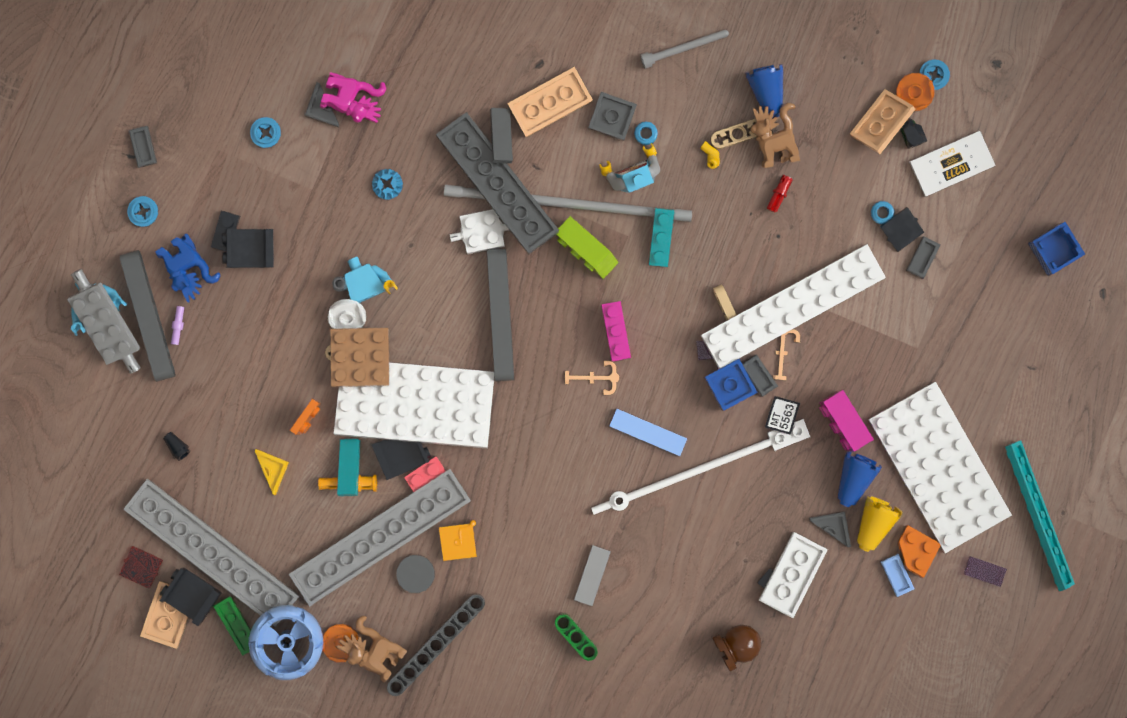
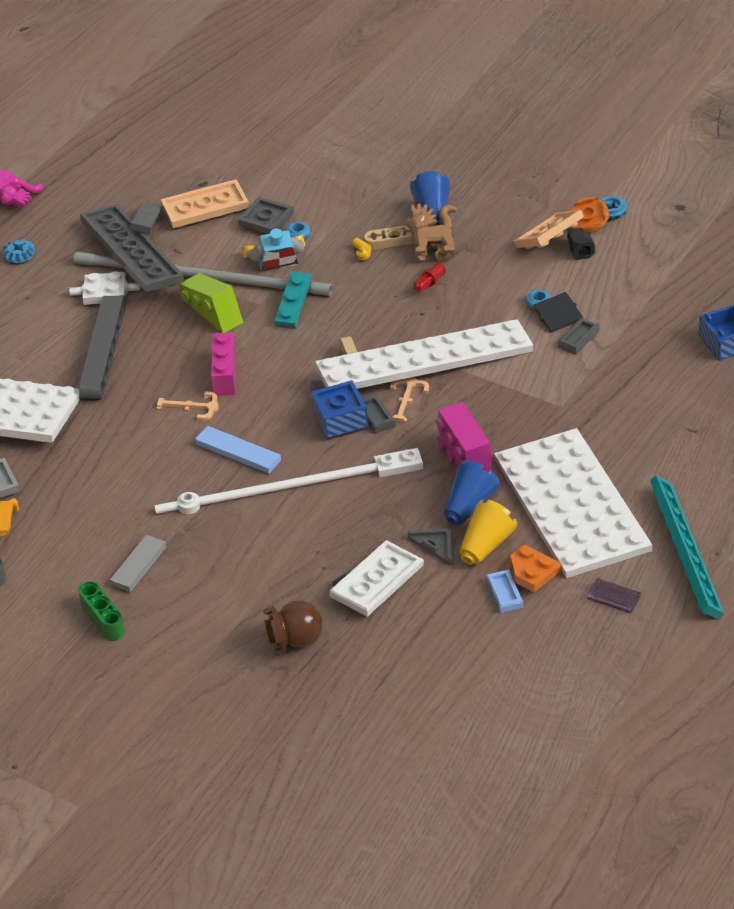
camera: 15 degrees right, 45 degrees down
light grey piece [640,30,729,69] -> none
sticker [765,396,800,435] -> none
white tile [909,131,996,197] -> none

